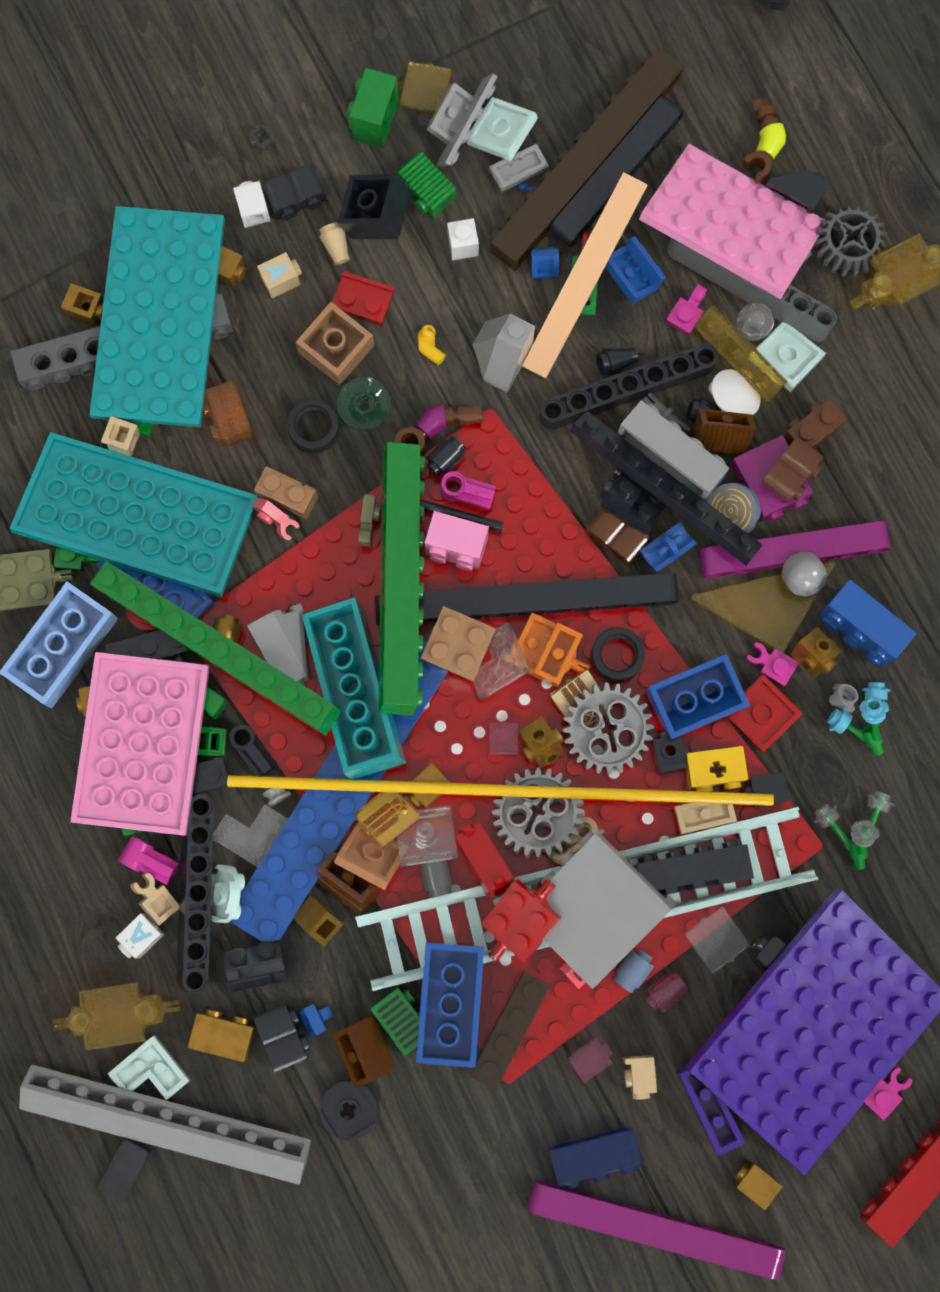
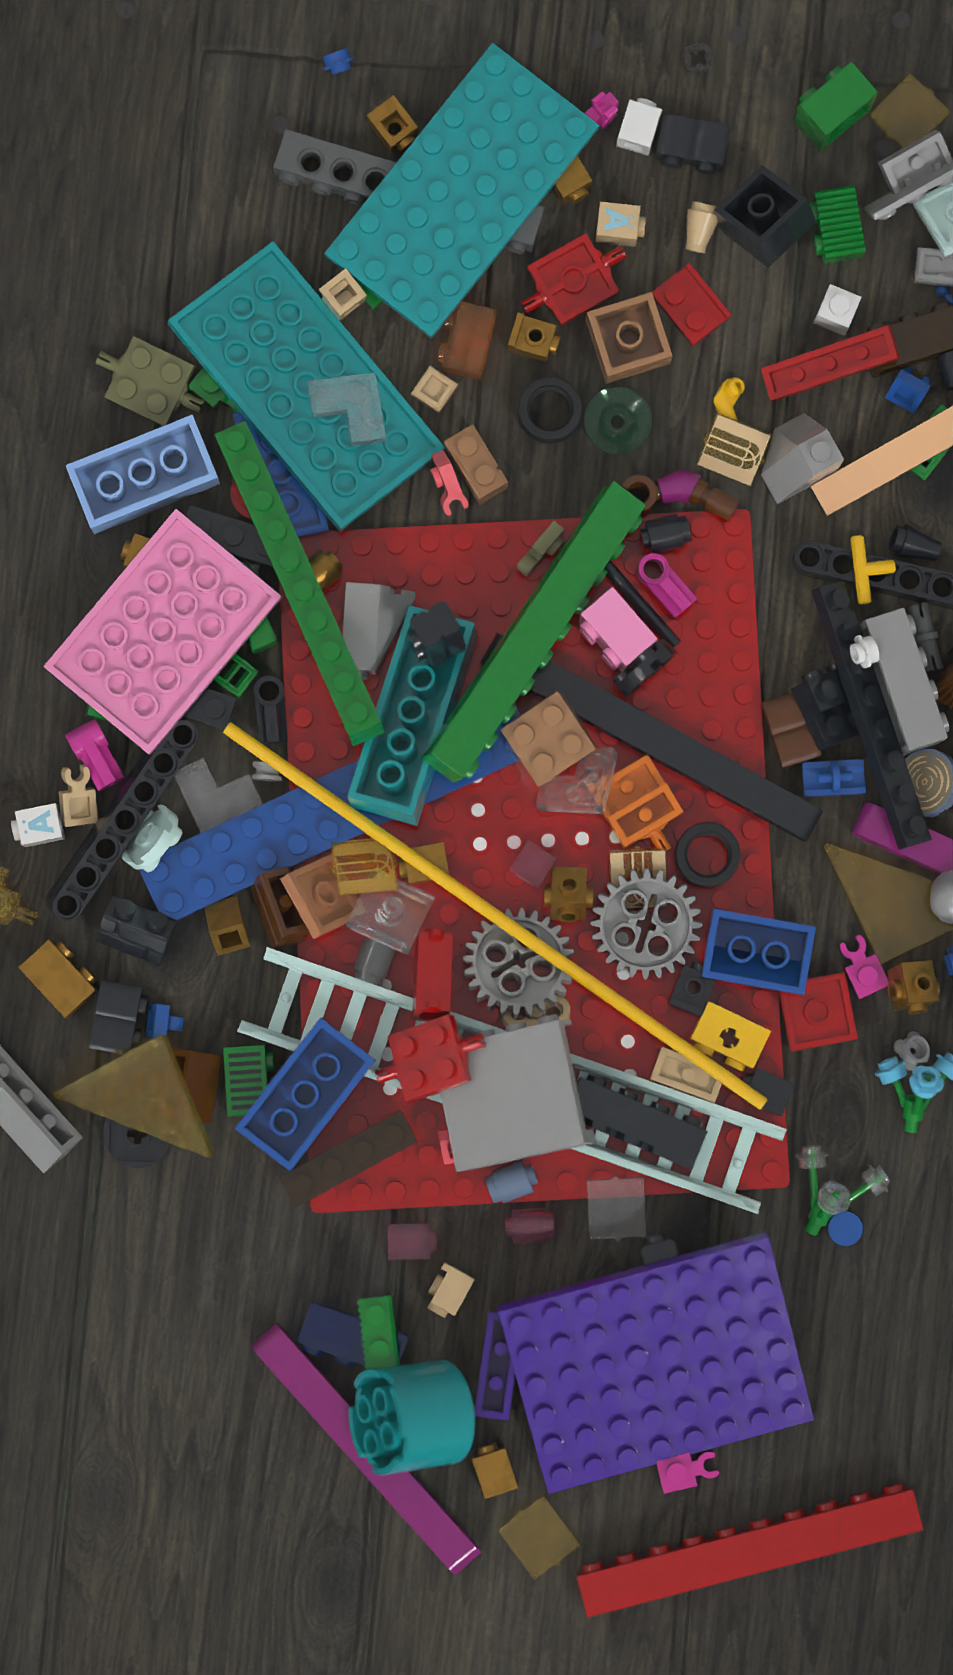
camera: 30 degrees right, 5 degrees up
none -> clear yellow tile [53,1035,215,1158]
none -> clear plate [307,373,386,446]
none -> blue plate [322,48,354,75]
none -> teal brick [349,1360,475,1475]
none -> green brick [356,1295,399,1369]
none -> black brick [407,601,466,668]
none -> tan tile [411,366,458,414]
none -> clear yellow piece [498,1496,580,1580]
none -> pearl gold brick [507,313,561,363]
none -> red plate [520,233,627,327]
none -> dark pink plate [584,91,619,129]
none -> black plate [613,638,677,697]
none -> piece [696,412,772,487]
none -> red plate [761,325,901,402]
none -> blue tile [827,1211,863,1246]
none -> yellow piece [850,535,896,605]
none -> white plate [850,635,879,668]

